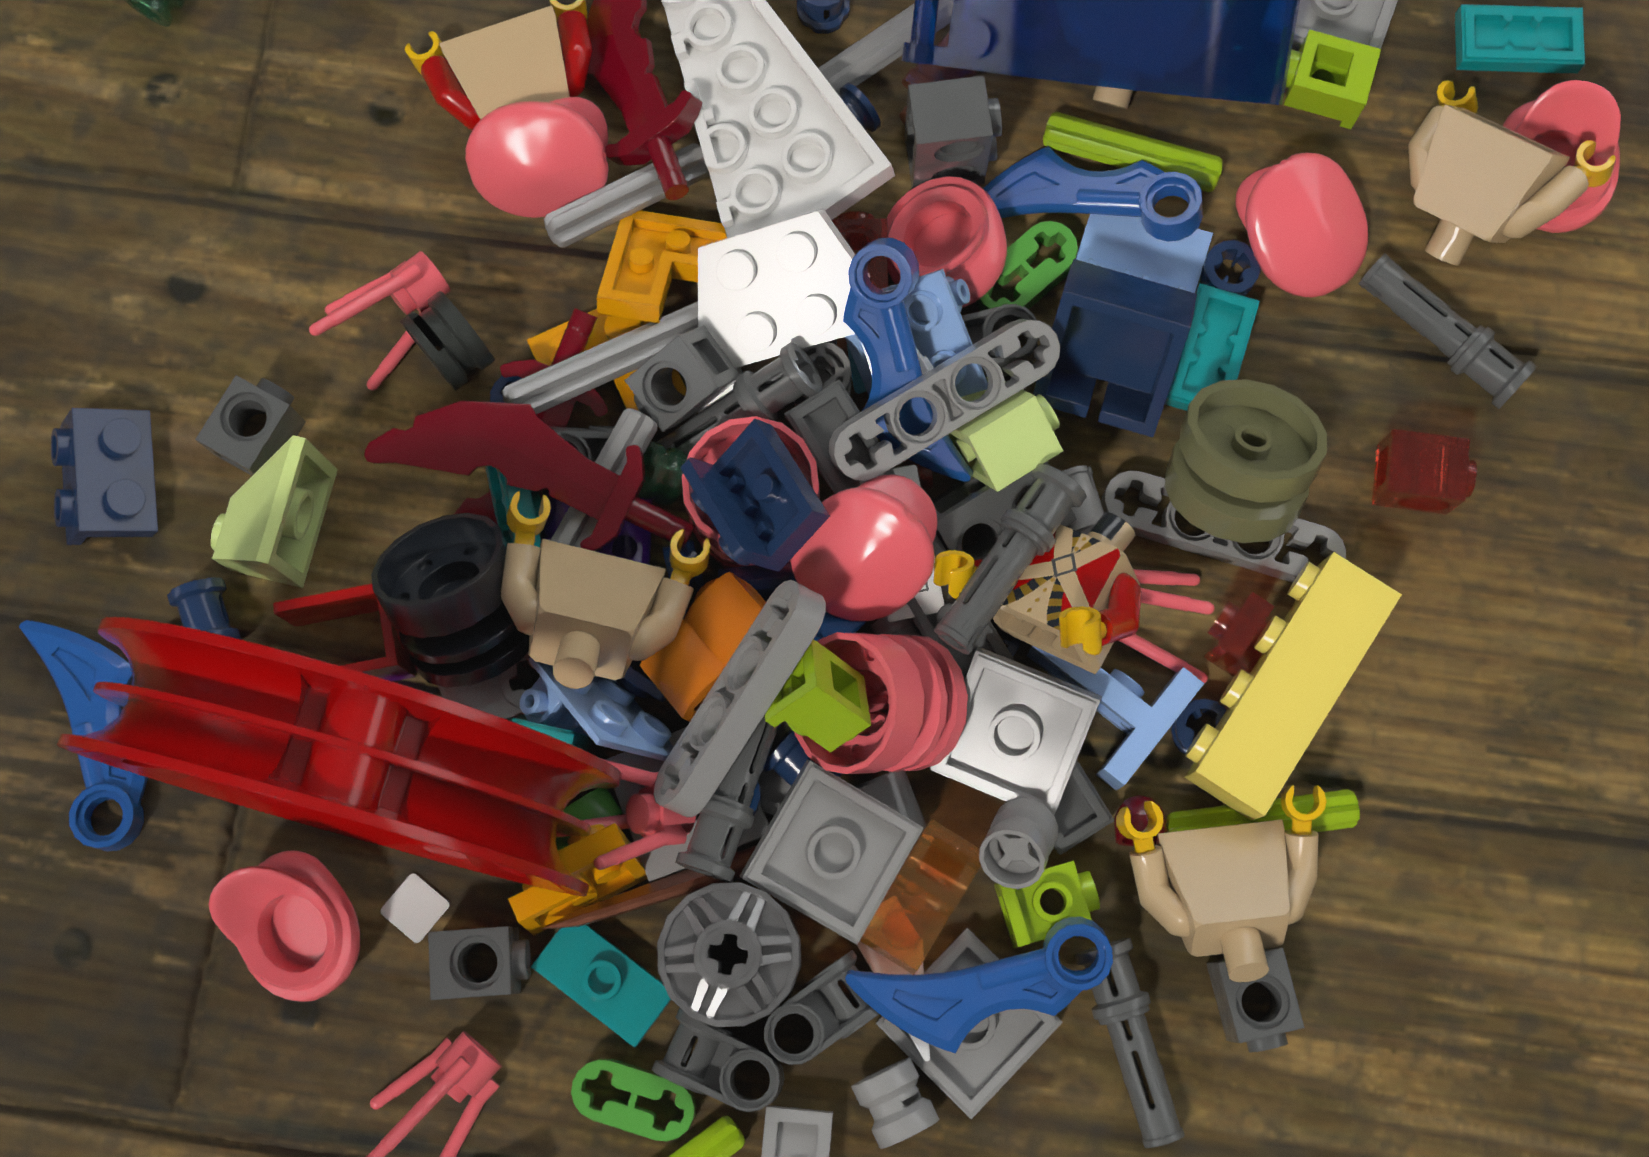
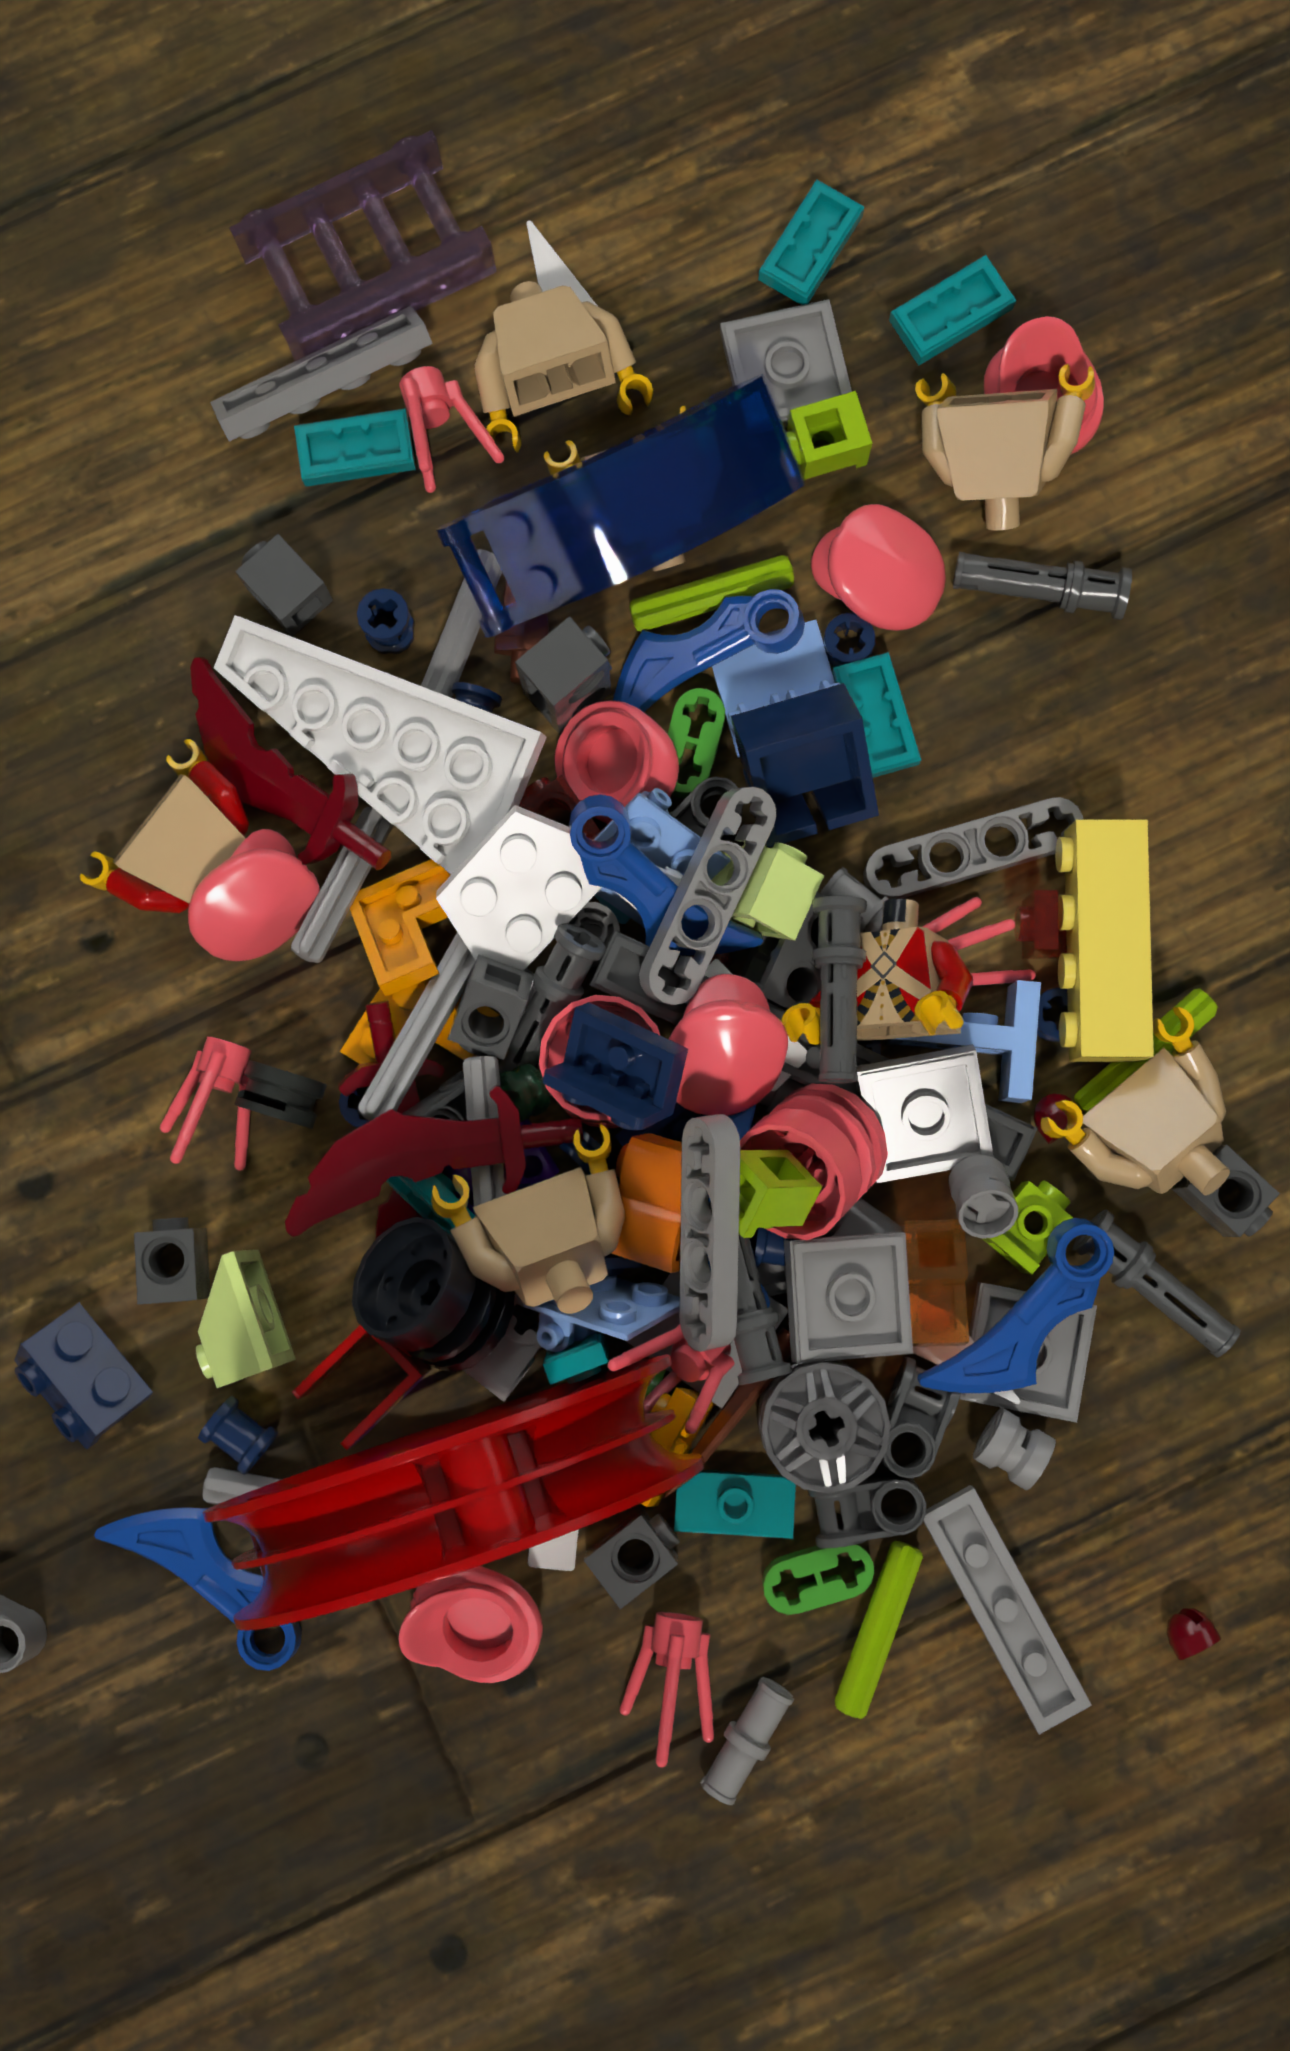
camera: 30 degrees left, 5 degrees up
olive wheel [1164,379,1327,543] -> none
clear red brick [1372,429,1477,515] -> none

